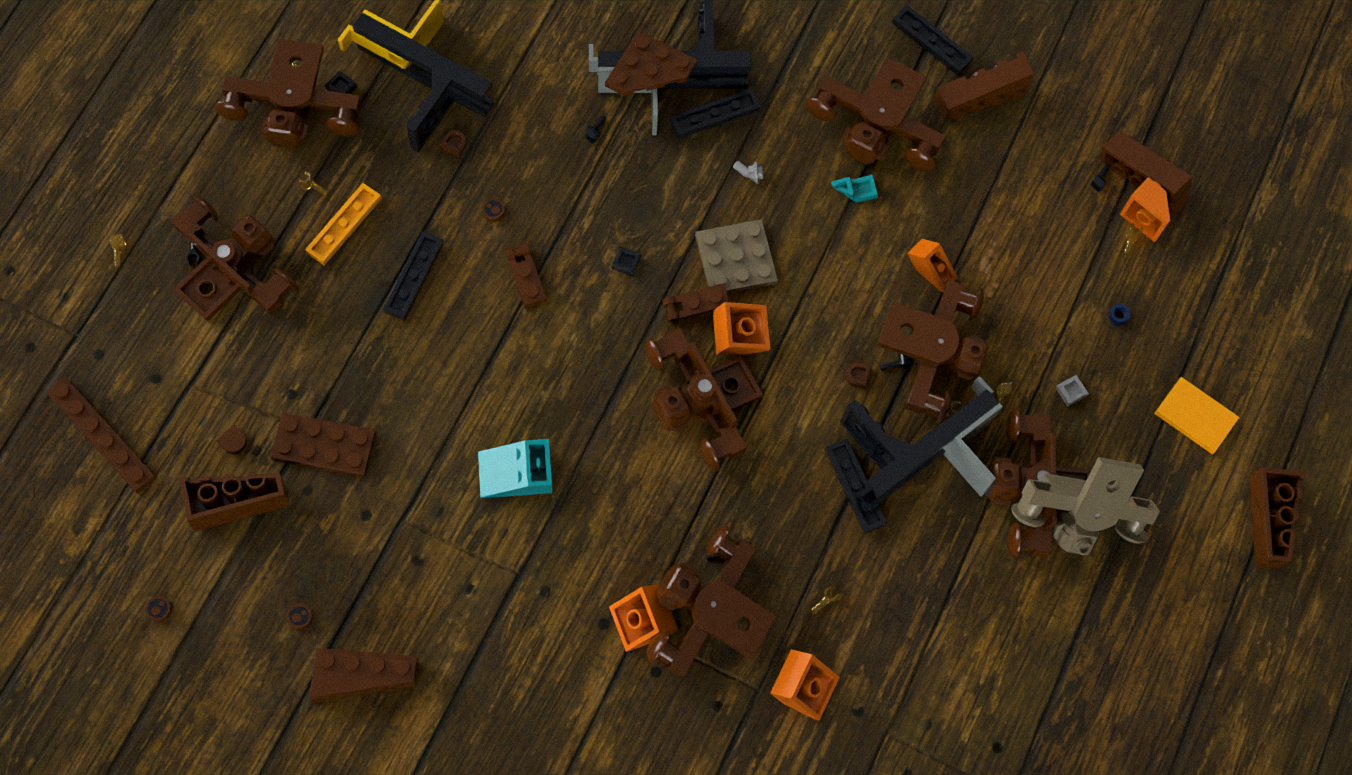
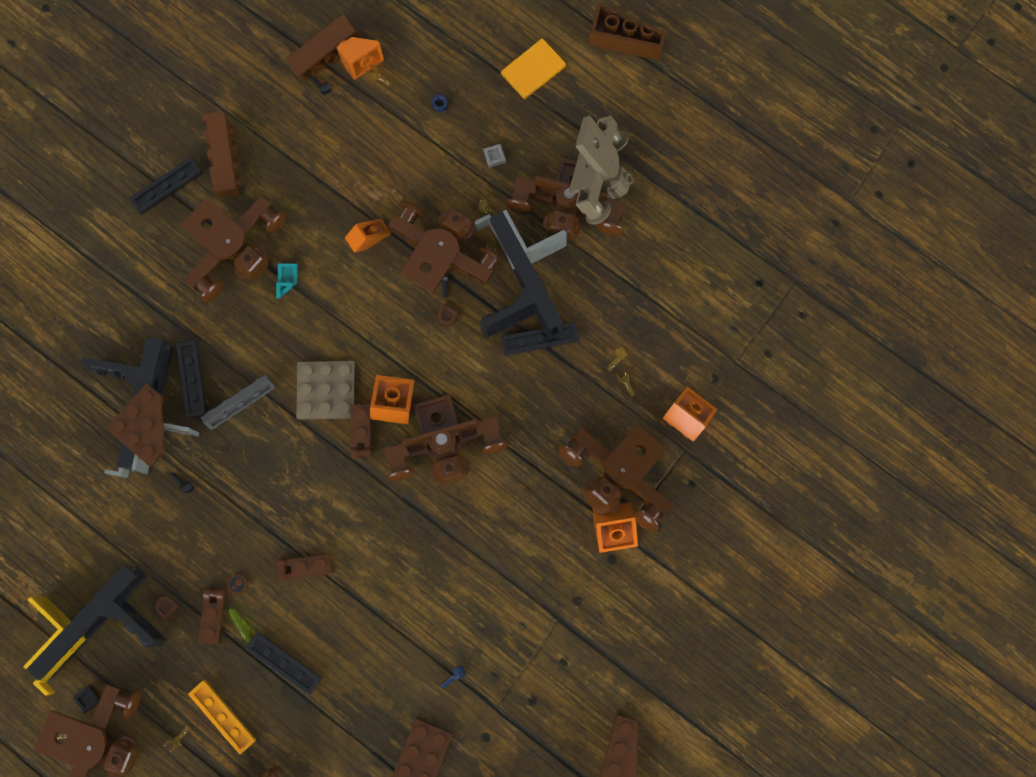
camera: 70 degrees left, 10 degrees up
slope [478,439,553,498] -> none
black tile [612,247,641,277] -> none
light grey plate [733,161,763,184] -> none
none -> reddish brown plate [198,587,226,645]
none -> dark grey plate [201,375,276,430]
none -> clear neon green piece [229,608,252,644]
none -> dark blue hand [440,666,465,689]
none -> clear yellow hand [606,347,627,372]

